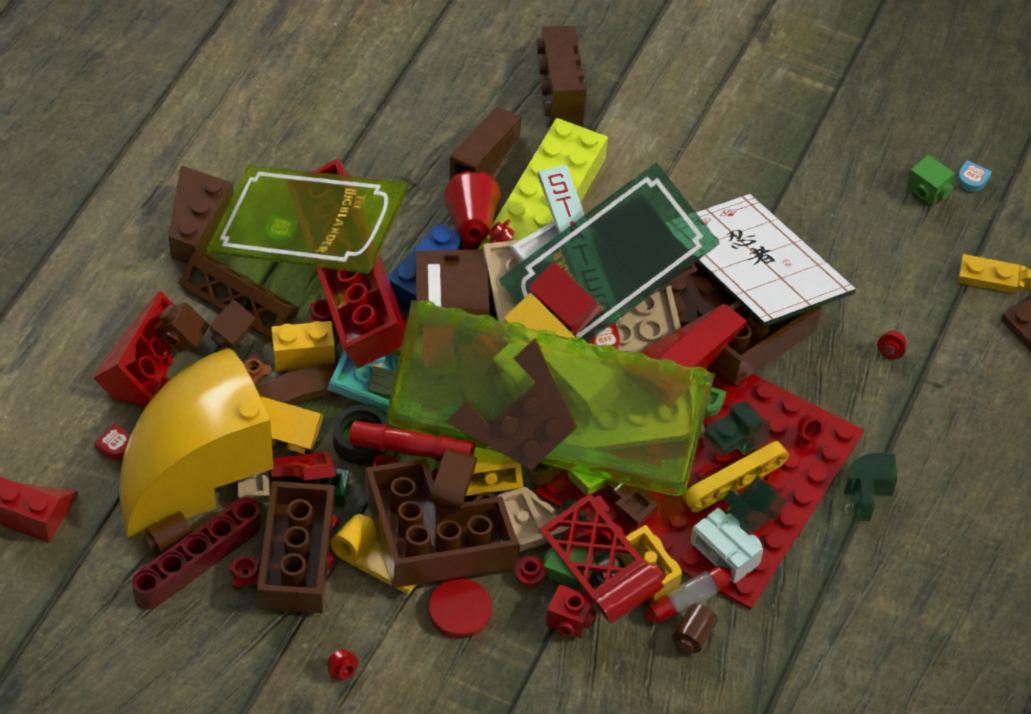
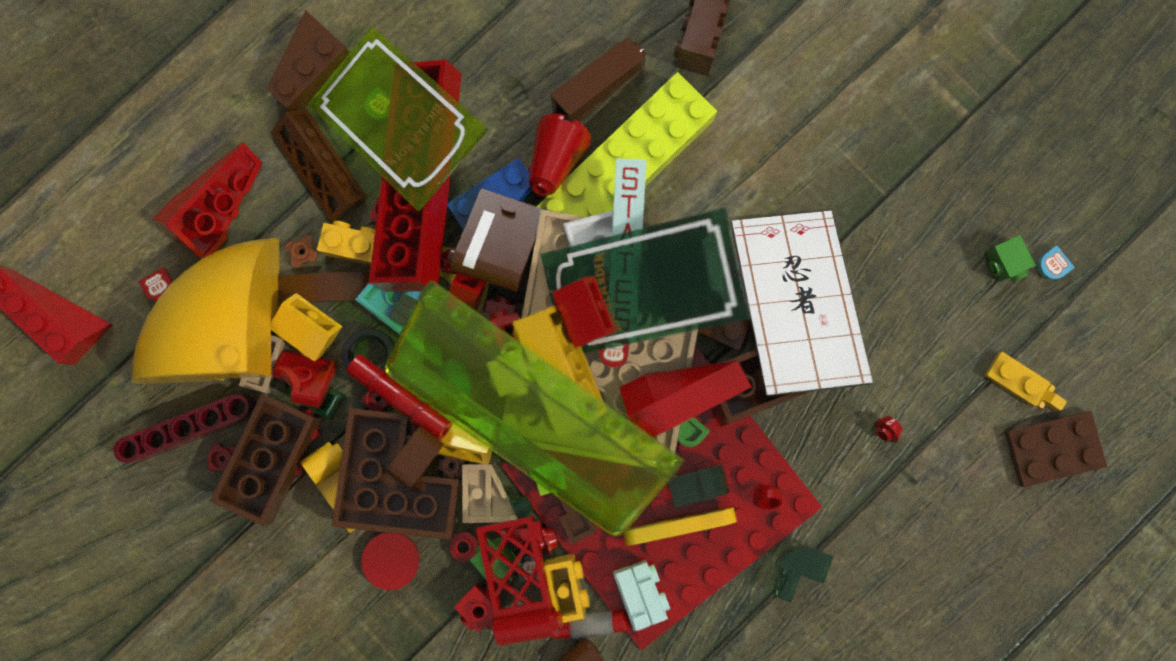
camera: 25 degrees right, 30 degrees up
reddish brown brick [143,511,193,556] -> none
reddish brown brick [155,302,210,353] -> none
reddish brown brick [210,299,257,351] -> none
red plate [327,649,359,680] -> none
reddish brown wing [446,338,578,470] -> none
red plate [488,219,515,243] -> none
clear green brick [723,476,788,534] -> none

